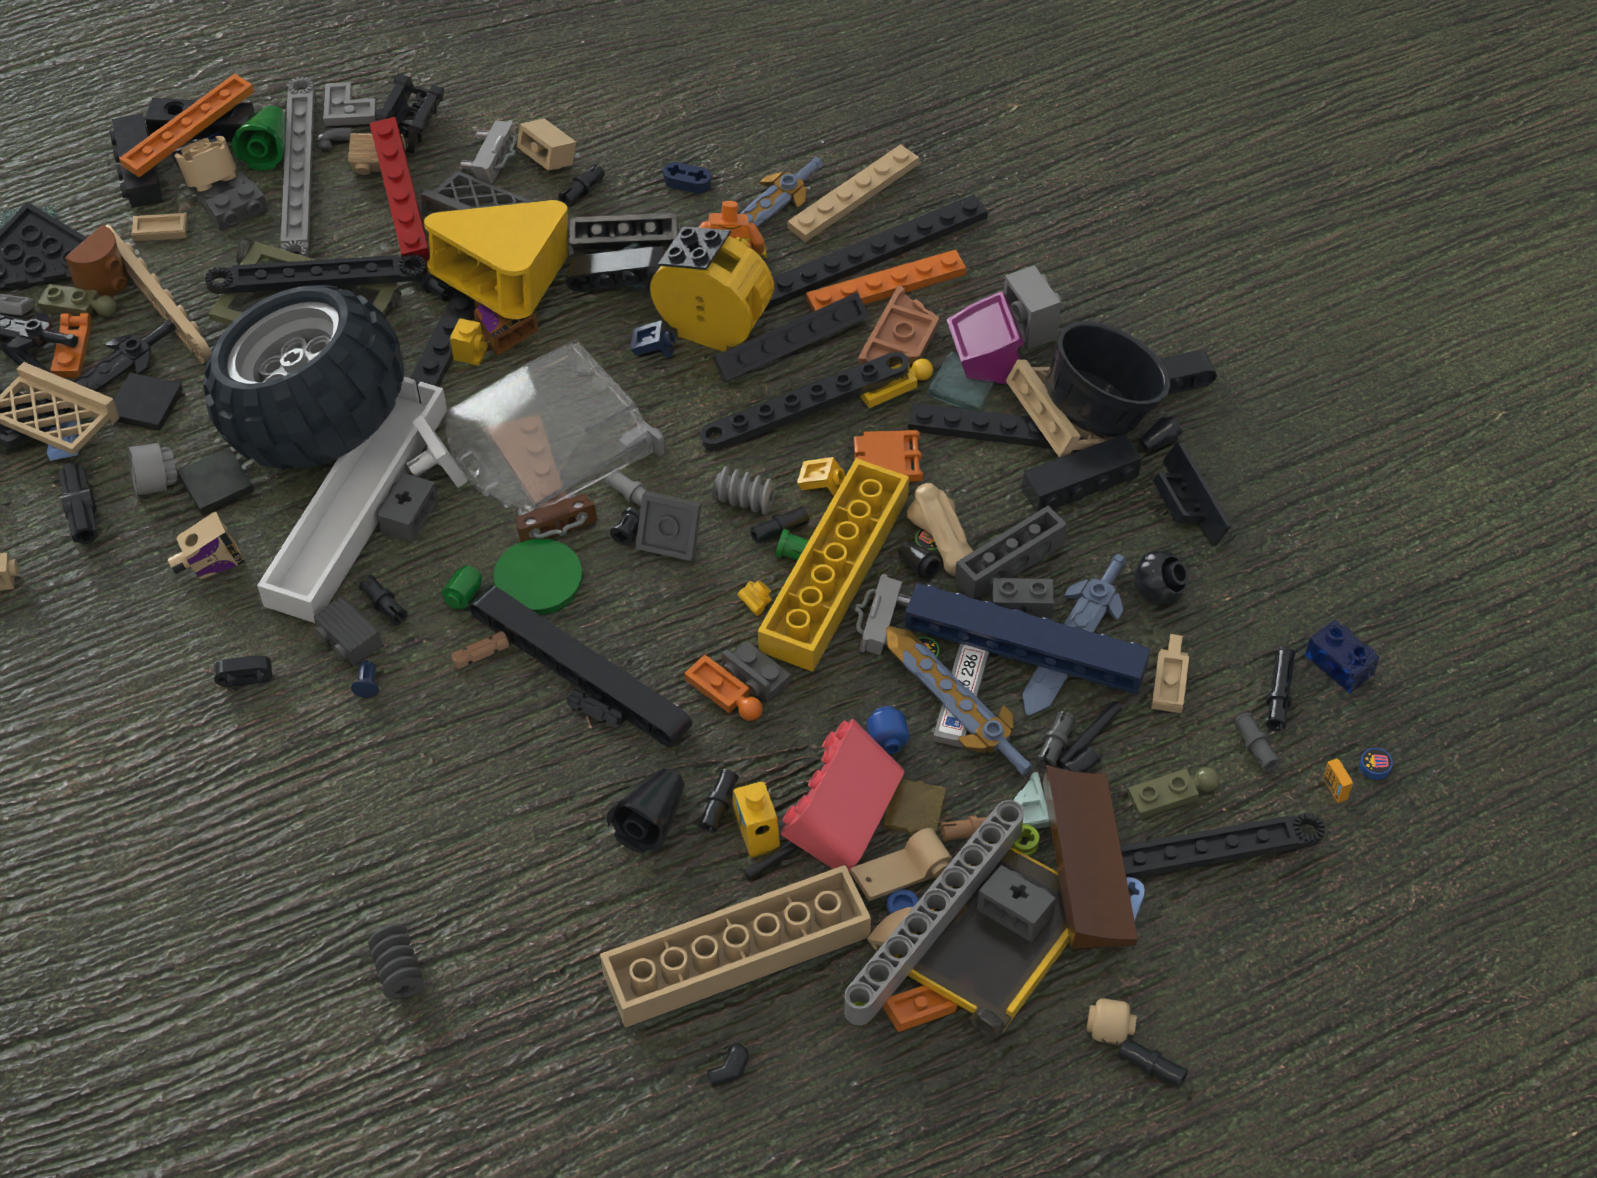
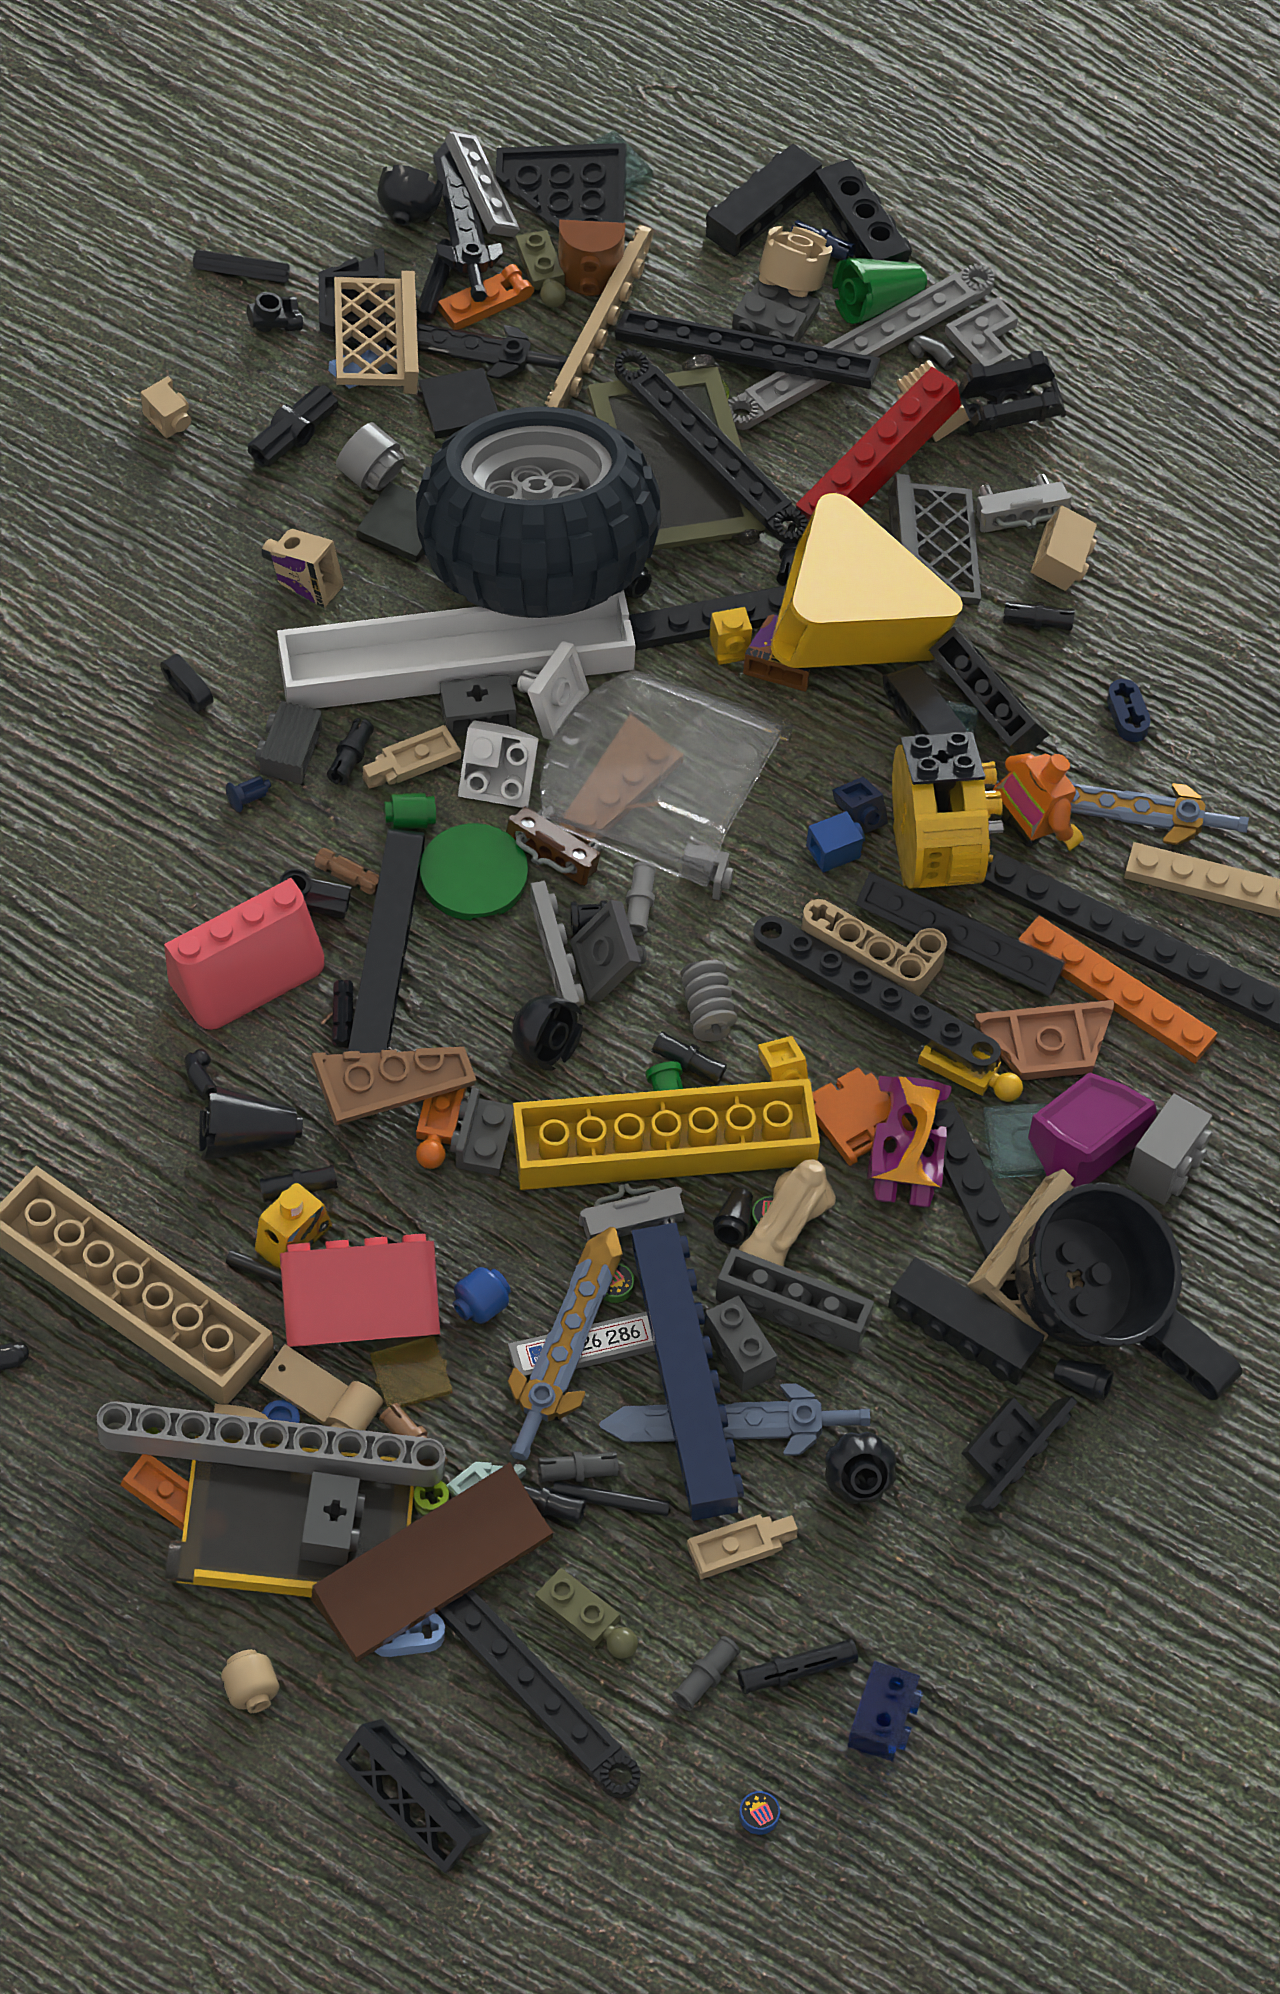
camera: 55 degrees right, 5 degrees up
orange plate [119,74,254,177] -> none
tan tile [131,213,188,242] -> none
yellow plate [738,580,772,616] -> none
black pin [1118,1038,1189,1089] -> none
light orange tile [1323,758,1353,803] -> none
none -> coral windscreen [164,878,325,1030]
none -> black arm [184,1049,215,1097]
none -> black piece [279,869,352,919]
none -> medium nougat wing [310,1047,476,1126]
none -> black fence [335,1719,492,1873]
none -> tan hinge [362,725,461,789]
none -> white slope [458,720,539,808]
none -> black cylinder [512,995,583,1071]
none -> light grey plate [530,881,585,1021]
none -> black tile [615,309,880,389]
none -> tan beam [801,899,947,996]
none -> blue brick [806,811,865,873]
none -> magenta hips [867,1076,951,1208]

